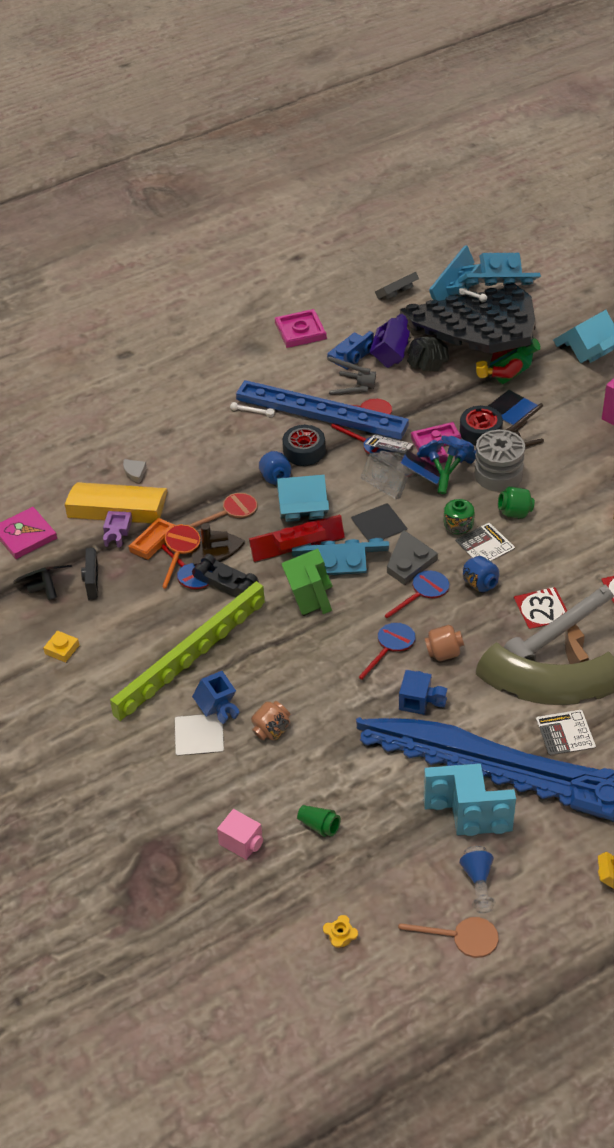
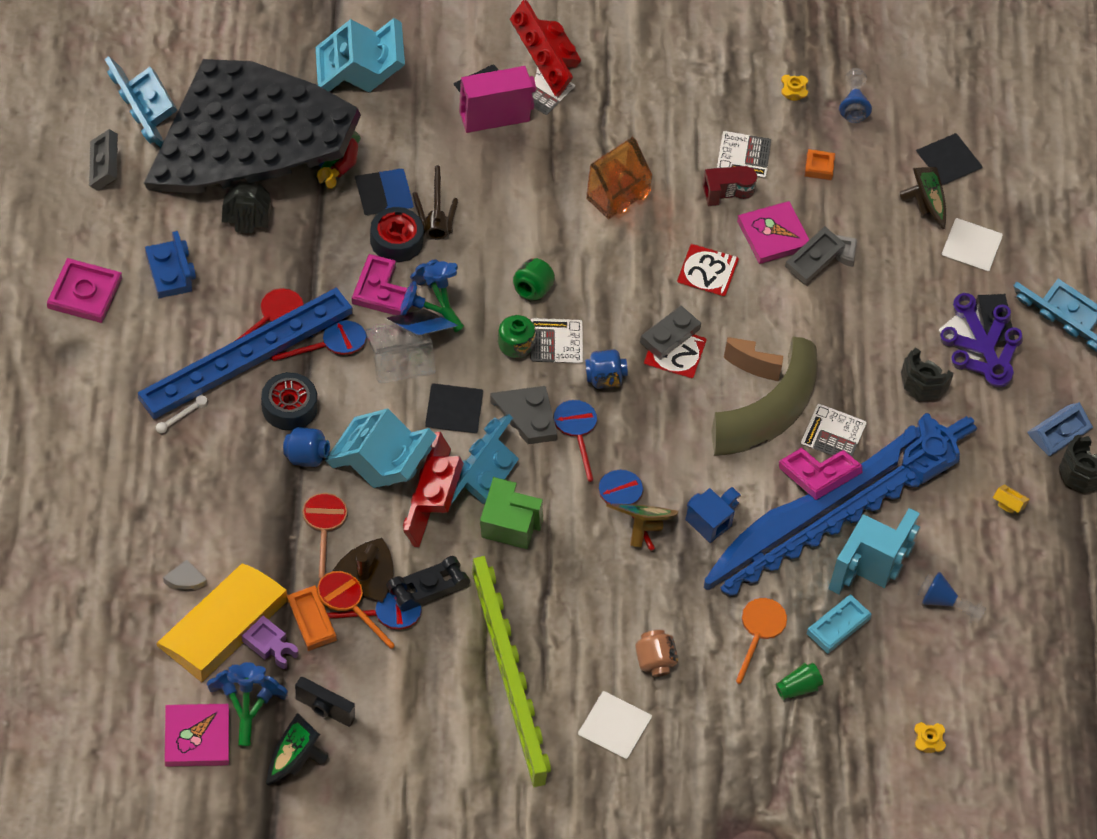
camera: 65 degrees left, 10 degrees up
yellow plate [43,630,80,663] -> none
blue brick [192,671,239,724] -> none
bright pink brick [217,809,263,860] -> none
dark grey plant [327,357,376,395] -> none
sticker [365,435,413,454] -> none
dark purple hinge [370,313,410,368] -> none
nougat piece [398,917,499,958] -> none
nougat head [425,625,464,662] -> none
dark azure bracket [458,253,541,286] -> none
white hinge [459,288,487,302] -> none
light grey wheel [474,429,525,492] -> none
light grey piece [504,585,614,661] -> none
none -> blue plant [207,662,288,746]
none -> pearl gold shield [606,504,678,547]
none -> dark grey plate [640,306,701,360]
none -> orange piece [736,598,787,684]
none -> dark pink tile [779,448,863,500]
none -> medium azure plate [806,594,872,654]

